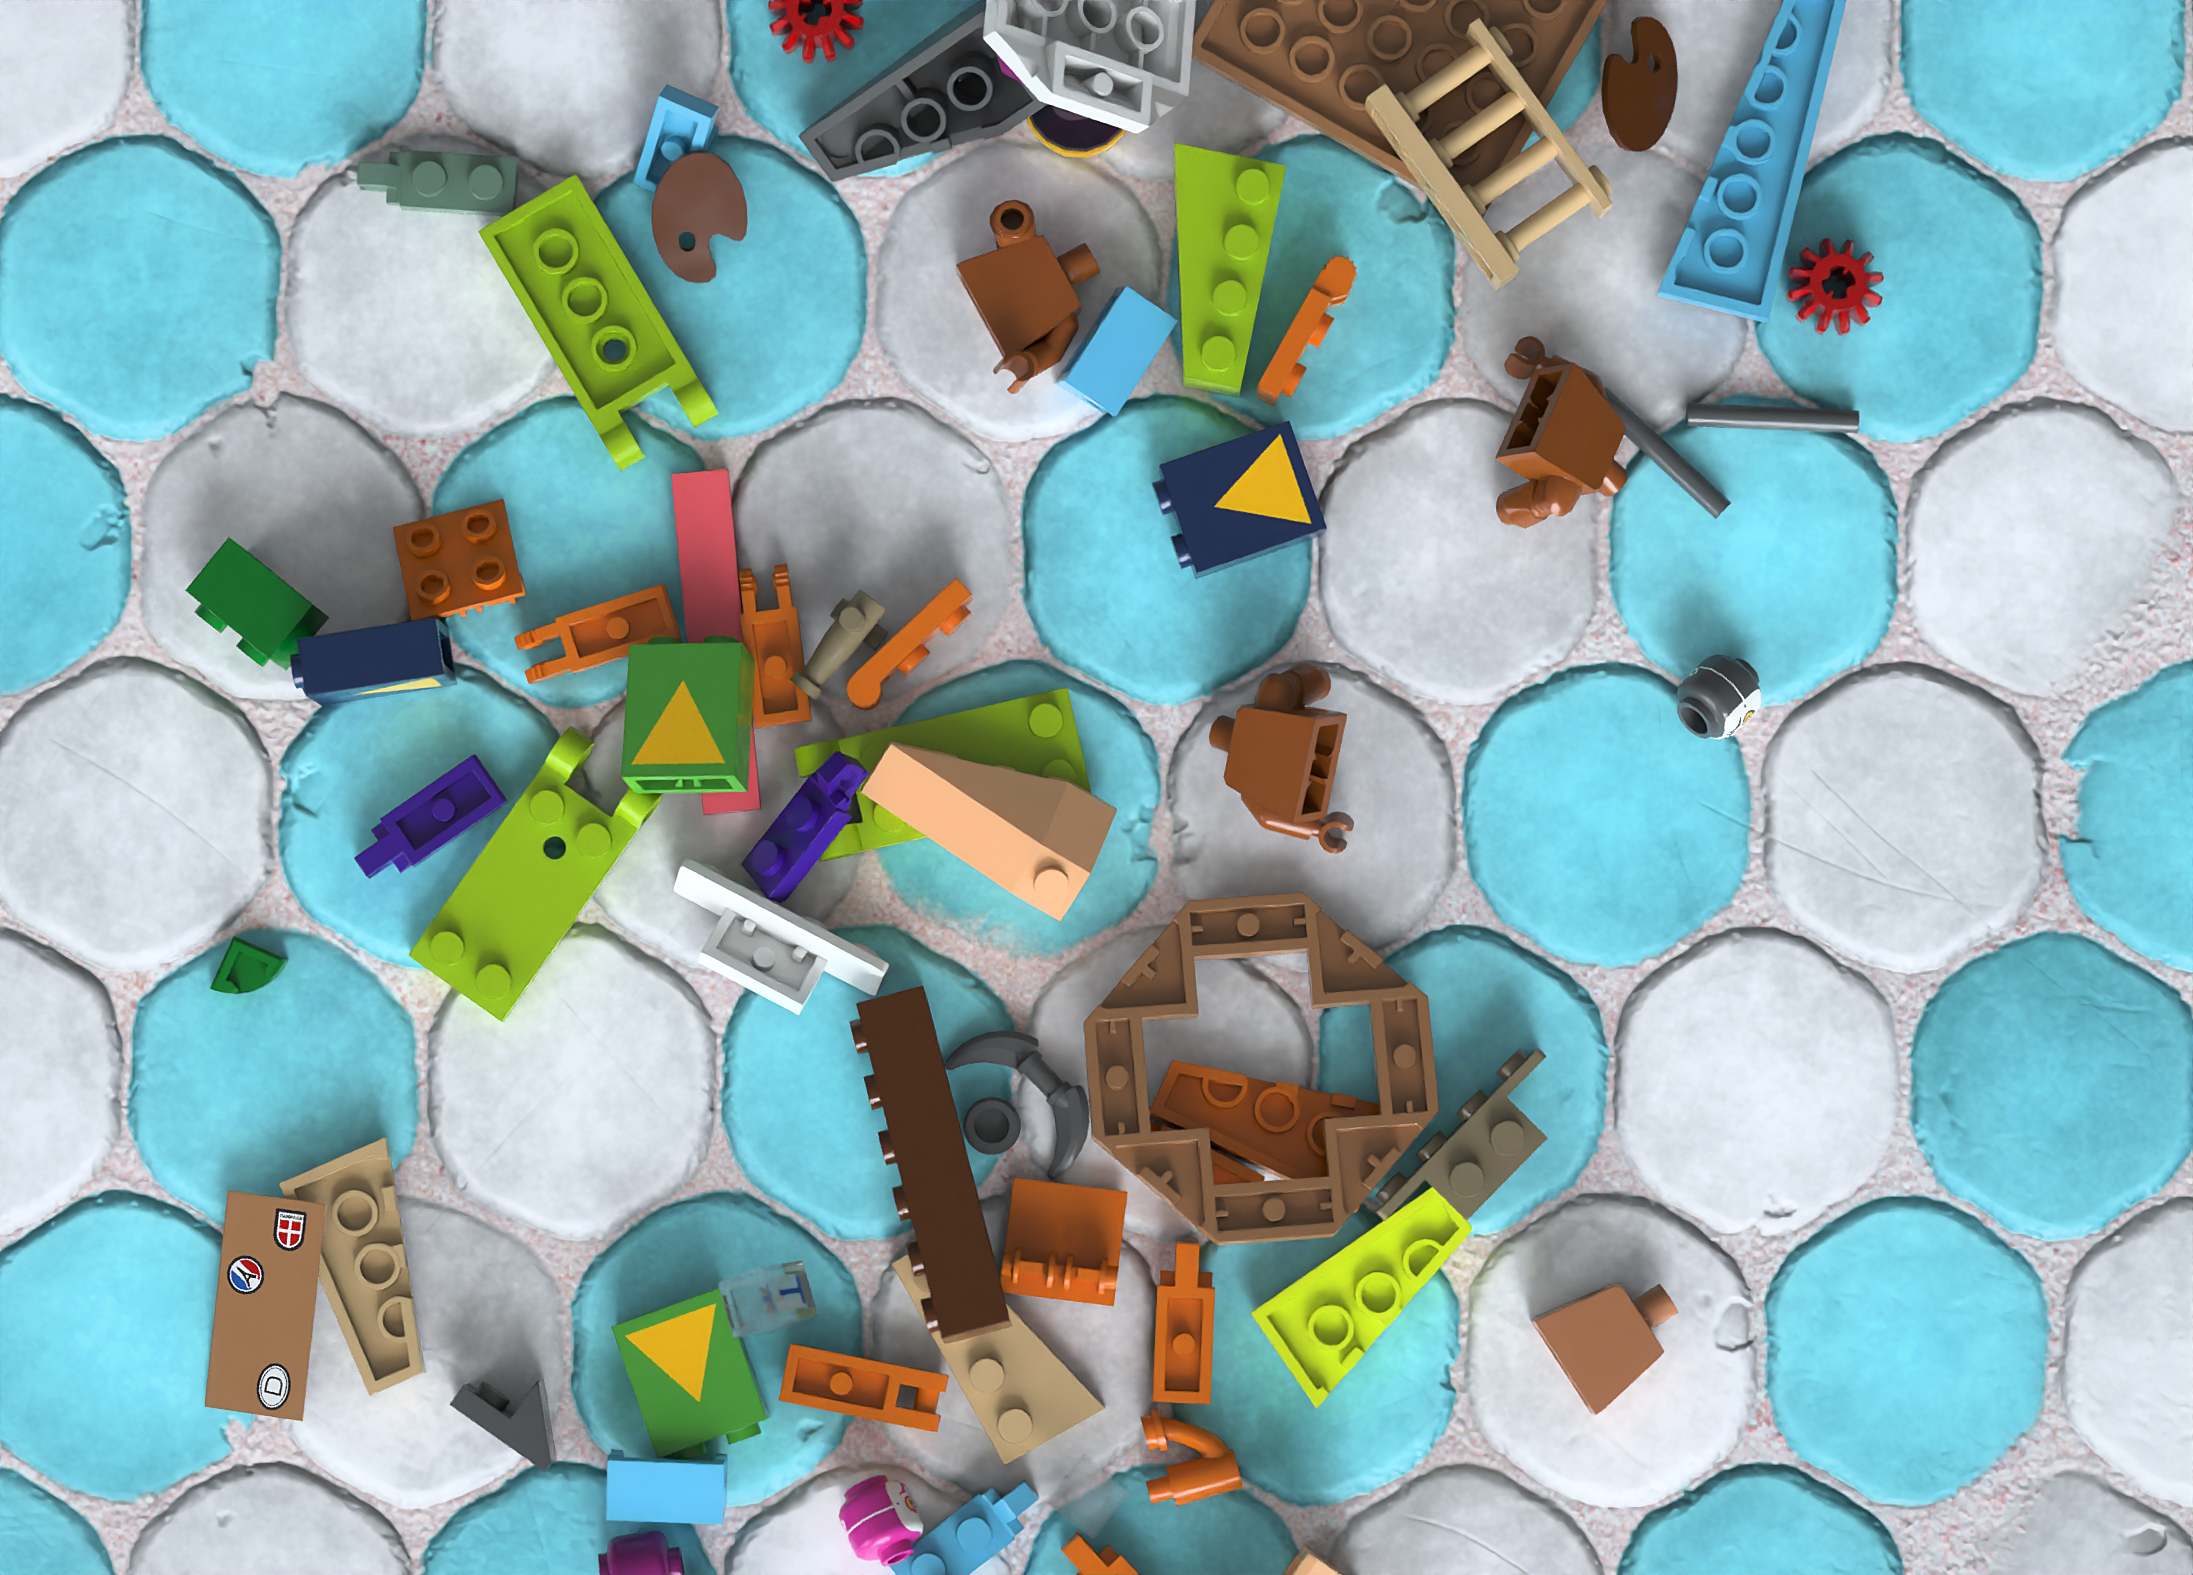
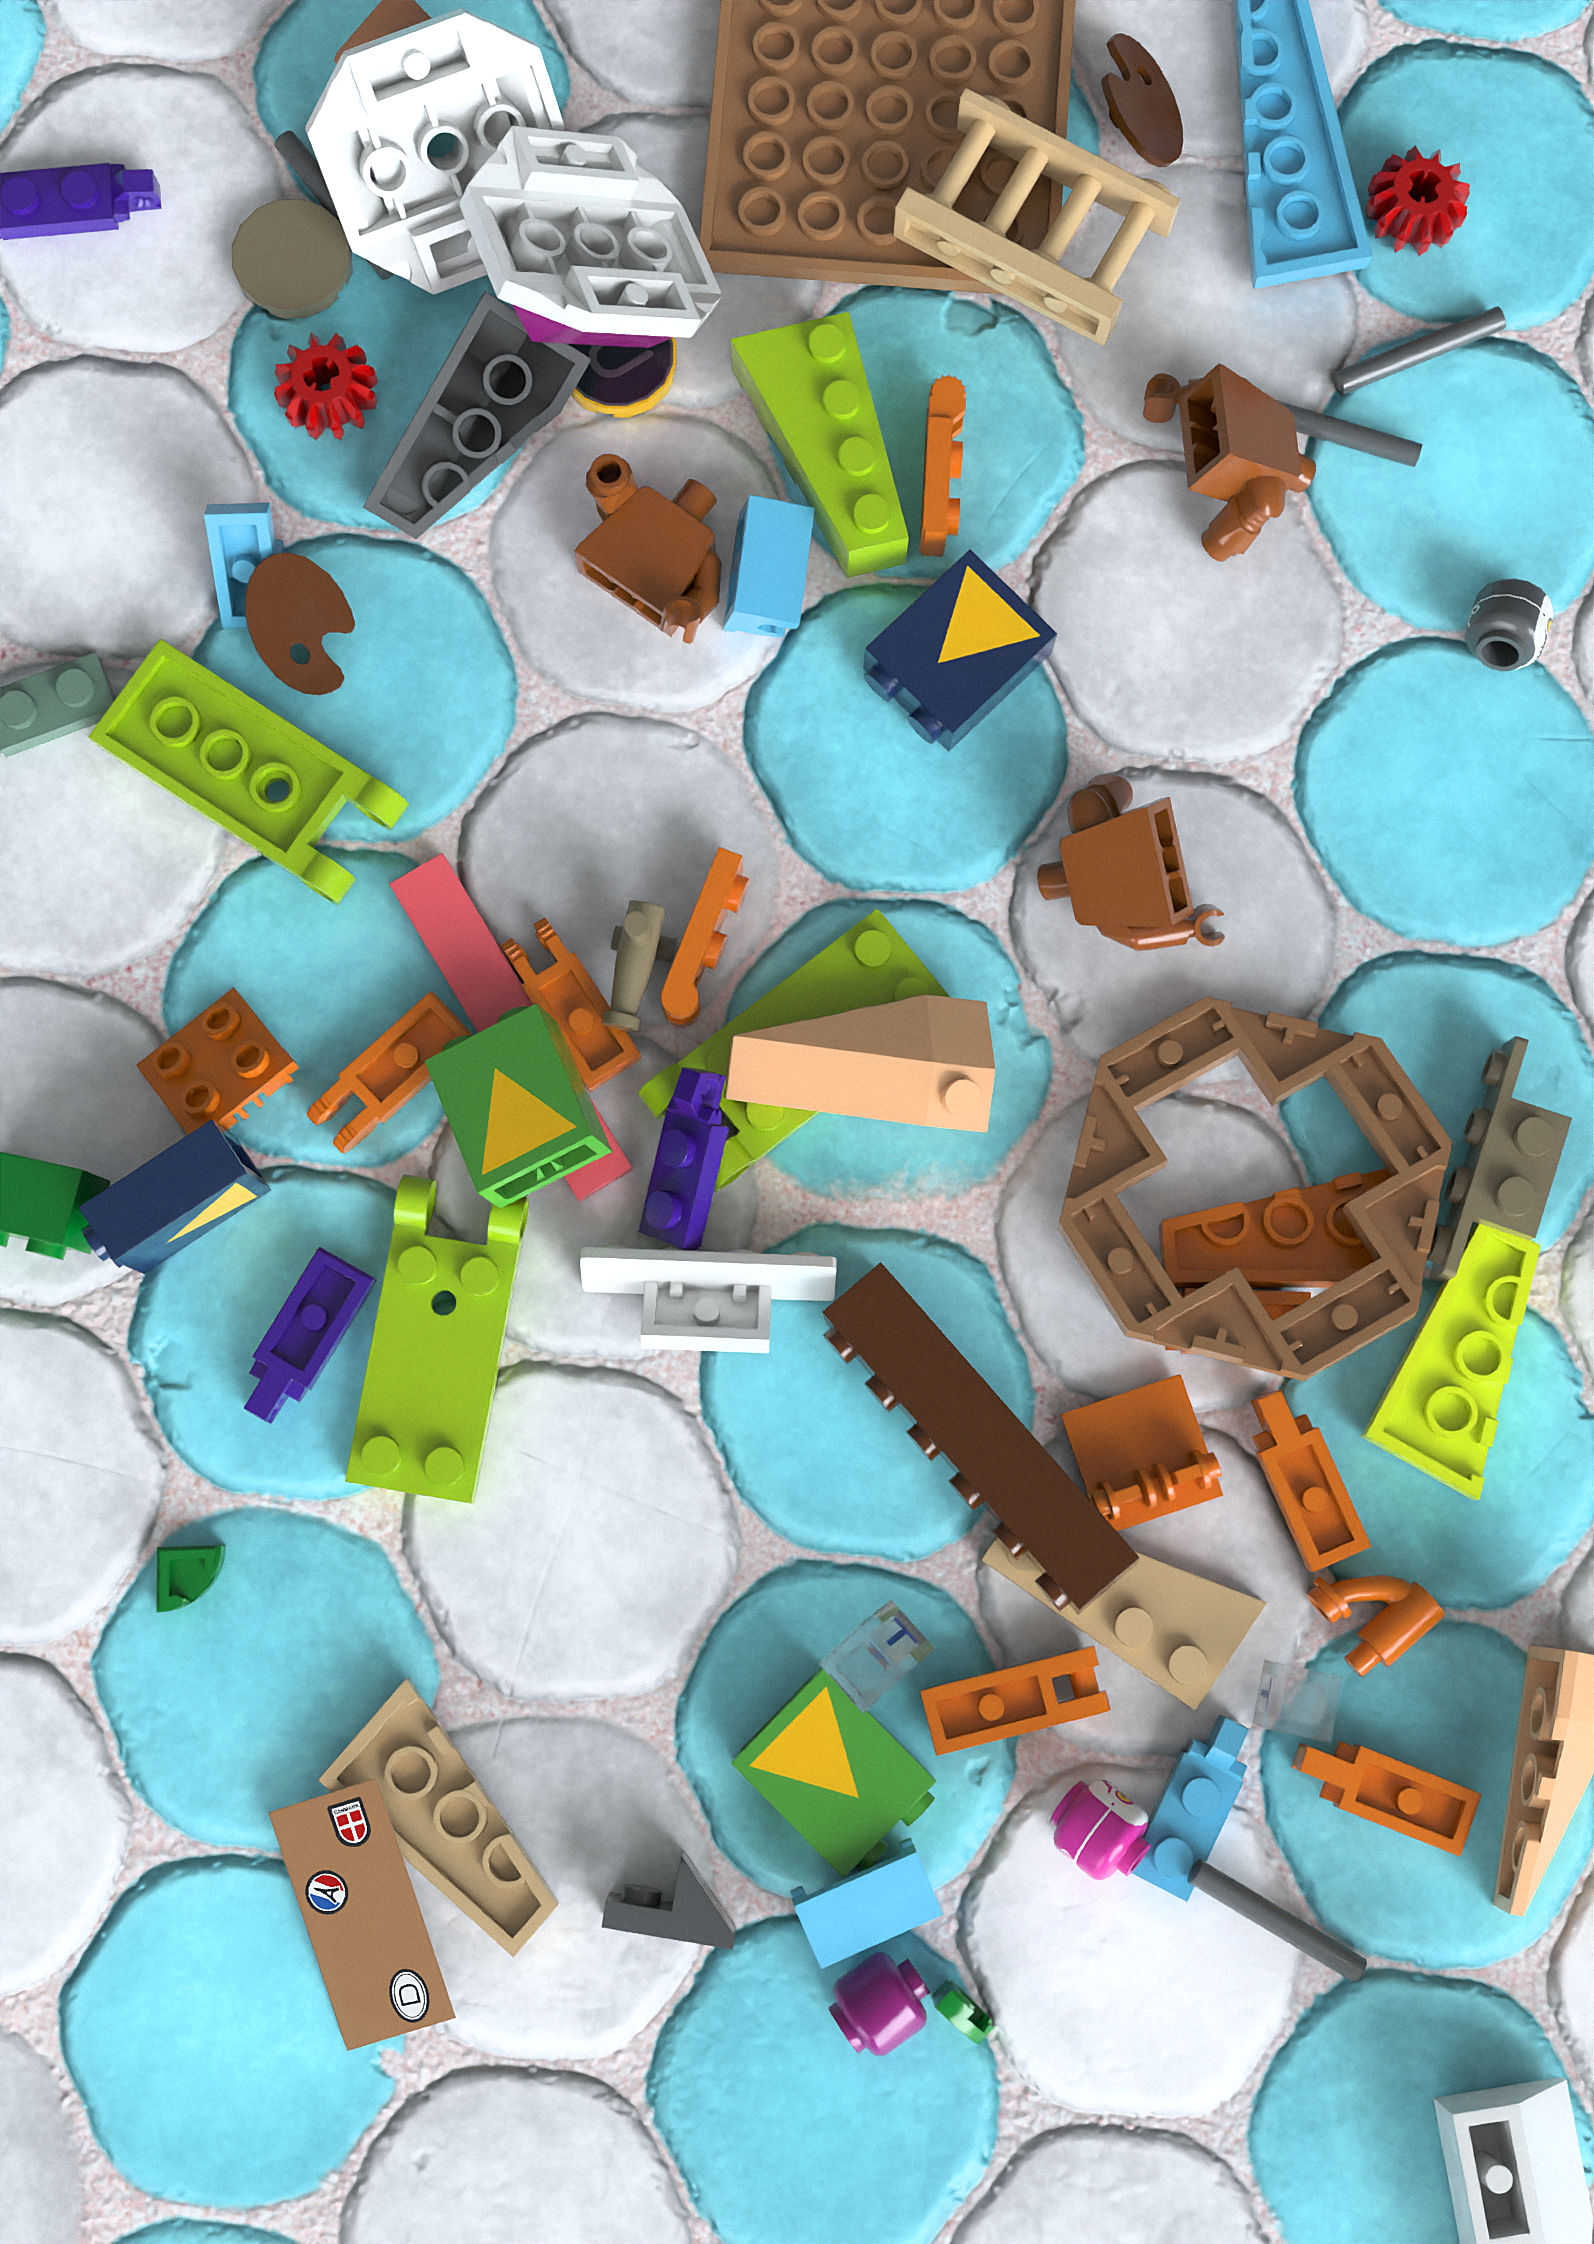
camera: 25 degrees left, 5 degrees down
dark grey piece [945,1030,1090,1179] -> none
dark grey tile [963,1097,1021,1155] -> none

